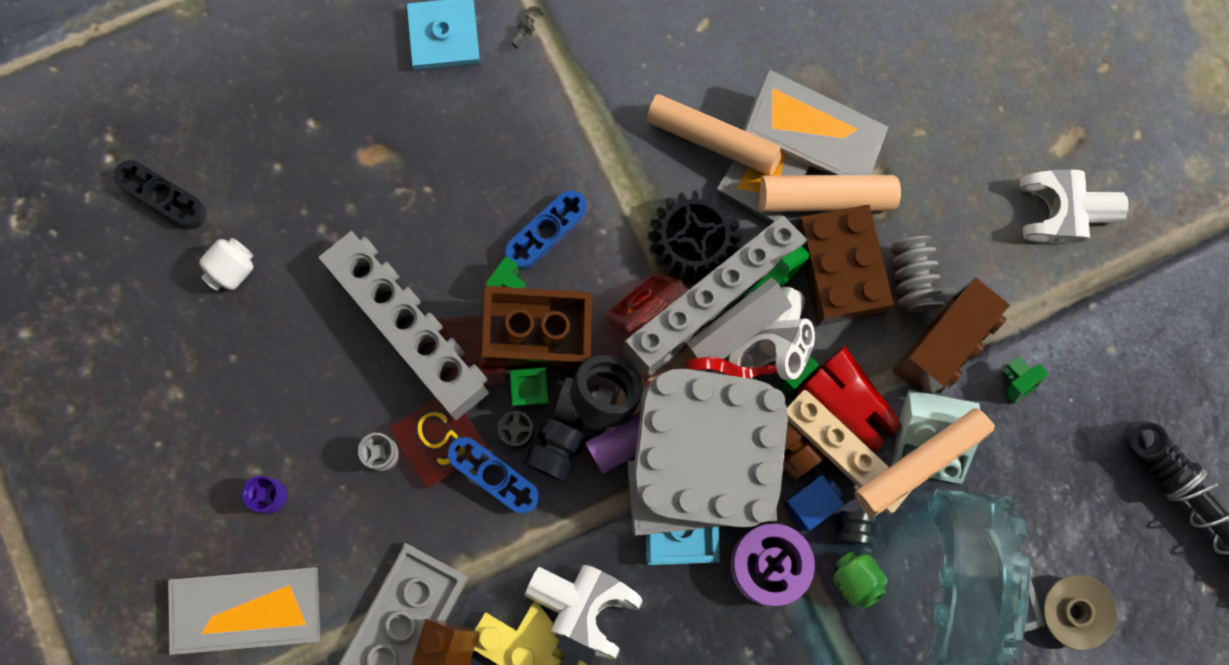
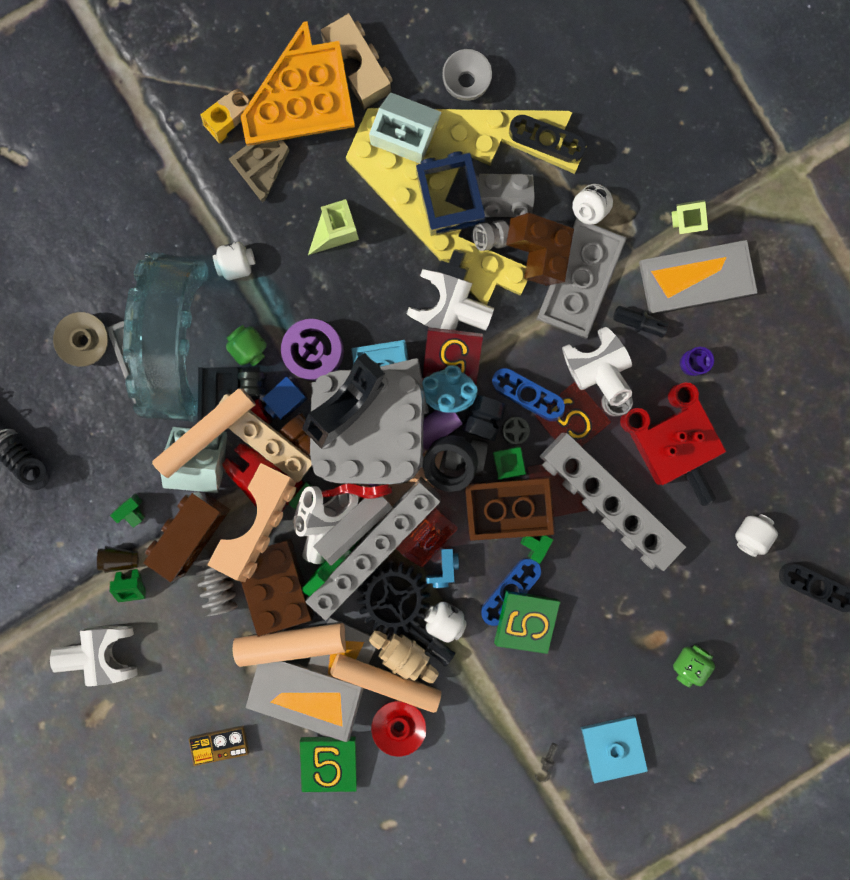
camera: 175 degrees right, 10 degrees up
none -> dark brown cone [97,546,139,573]
none -> green tile [109,569,146,603]
none -> tile [189,726,249,766]
none -> black plate [197,367,240,422]
none -> light nougat arch [208,463,296,582]
none -> red tile [250,399,272,424]
none -> green tile [300,737,357,792]
none -> black arch [302,353,385,449]
none -> tan piece [369,630,439,683]
none -> red dish [371,701,426,757]
none -> black axle [405,623,456,667]
none -> medium azure dish [422,365,477,413]
none -> dark red tile [423,327,483,385]
none -> white head [424,602,466,643]
none -> dark azure bracket [426,547,459,588]
none -> green tile [494,591,560,654]
none -> white connector [562,327,632,406]
none -> black axle [613,306,669,338]
none -> red piece [620,382,726,506]
none -> bright green head [673,644,715,688]

